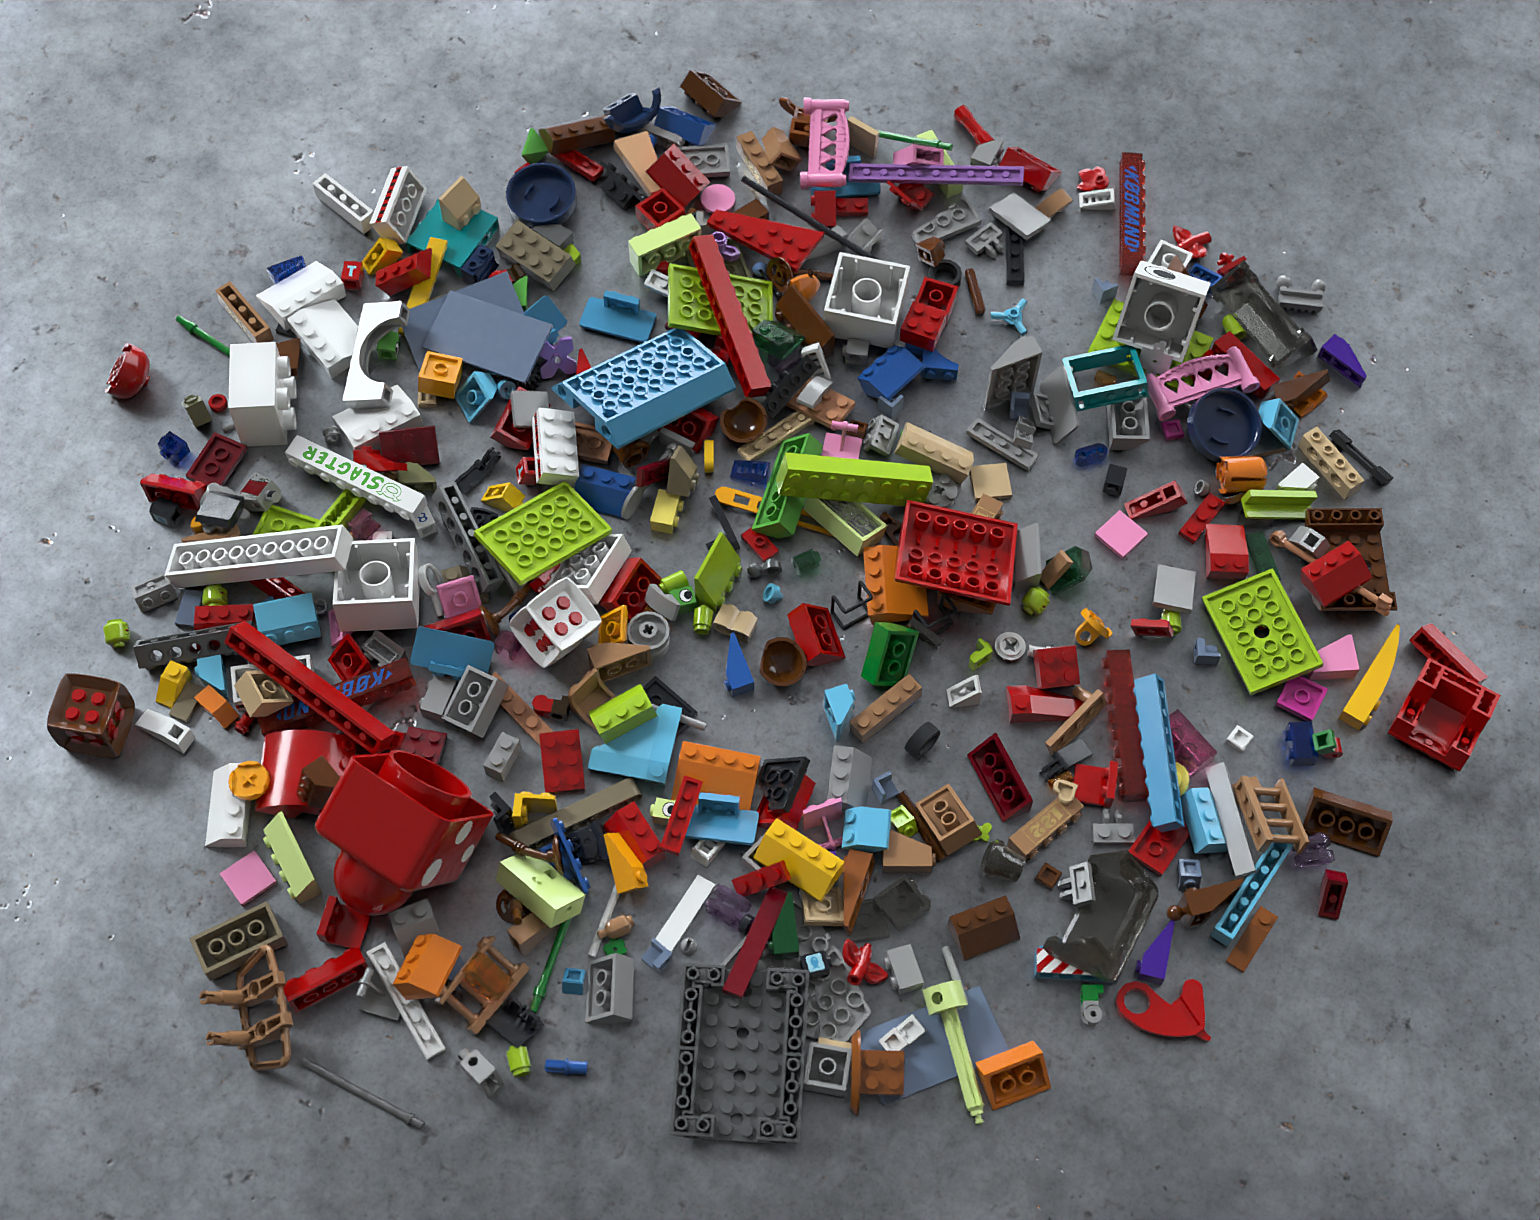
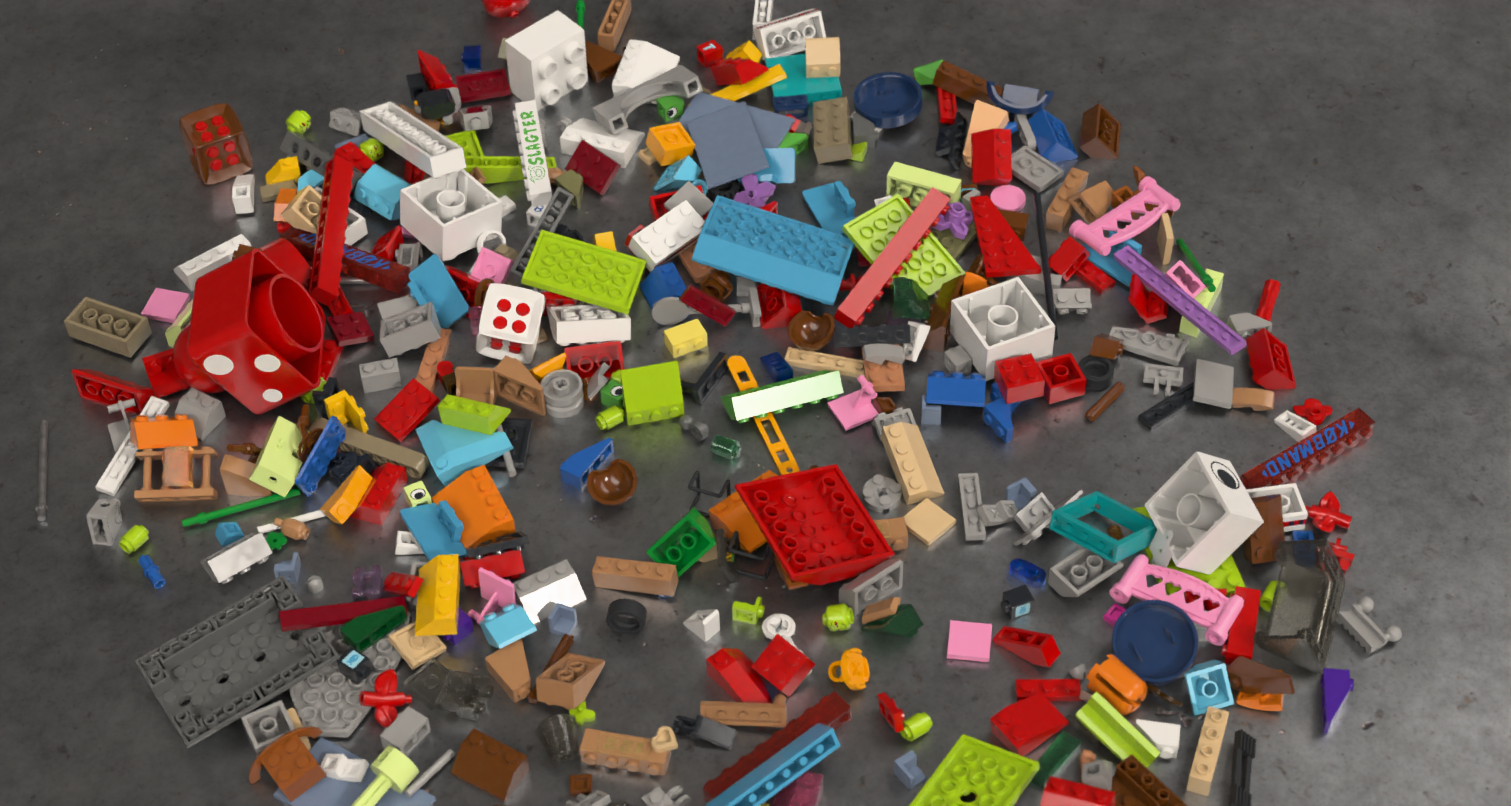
camera: 55 degrees right, 15 degrees down
medium nougat piece [199,945,294,1071] -> none
light orange tile [228,761,270,801] -> none
white slope [256,261,346,331] -> none
clear blue slope [266,255,306,284] -> none
clear pink window [348,508,381,541] -> none
red slope [353,446,407,472] -> none
black arm [454,447,501,495] -> none
black hinge [486,996,545,1049] -> none
red brick [636,188,685,230] -> none
white tile [656,875,715,952] -> none
red plate [659,775,703,856] -> none
dark tan slope [666,445,700,497] -> none
yellow beam [704,440,714,473] -> none
tan brick [713,604,758,643] -> none
red plate [741,526,779,563] -> none
hinge [752,261,782,299] -> none
medium azure tile [763,583,783,604] -> none
lime brick [776,452,933,506] -> none
red slope [787,603,846,667] -> none
yellowish green brick [804,498,887,556] -> none
medium azure slope [823,684,856,740] -> none
dark orange slope [843,849,876,935] -> none
lime bracket [890,805,918,837] -> none
dark red slope [967,733,1033,822] -> none
light grey slope [983,335,1043,410] -> none
medium azure piece [990,299,1027,336] -> none
clear orange piece [1048,770,1074,791] -> none
red bracket [1073,761,1118,807] -> none
light grey tile [1152,564,1196,614] -> none

